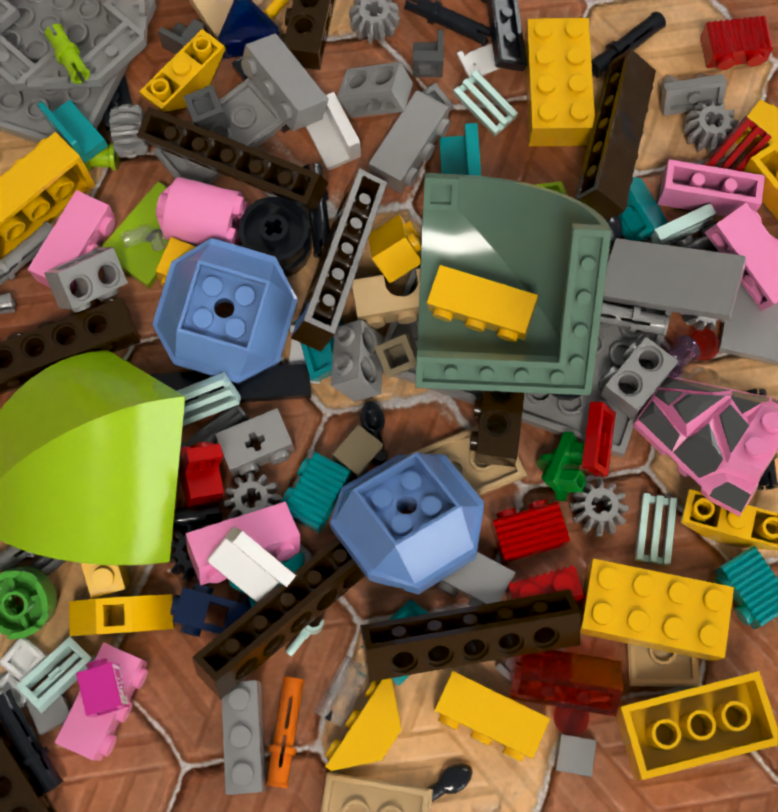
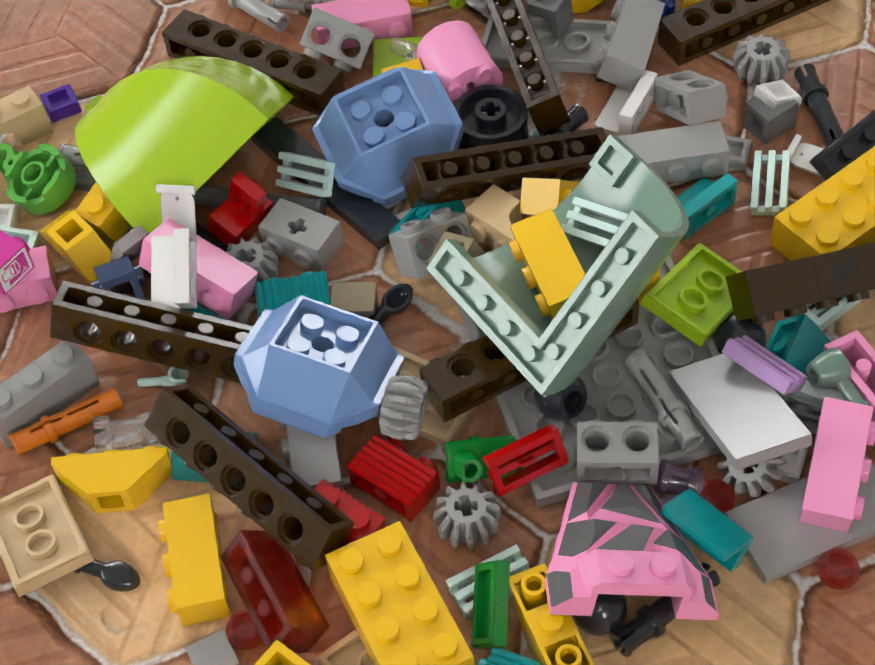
camera: 55 degrees right, 20 degrees down
none -> light grey tile [110,225,149,262]
none -> white piece [156,184,196,234]
none -> light grey gear [379,375,429,441]
none -> green tile [471,560,510,649]
none -> light aqua tile [561,197,629,248]
none -> teal panel [661,488,754,572]
none -> lavender tile [721,335,808,395]
none -> white tile [753,79,802,111]
none -> sand green bar [805,348,871,406]

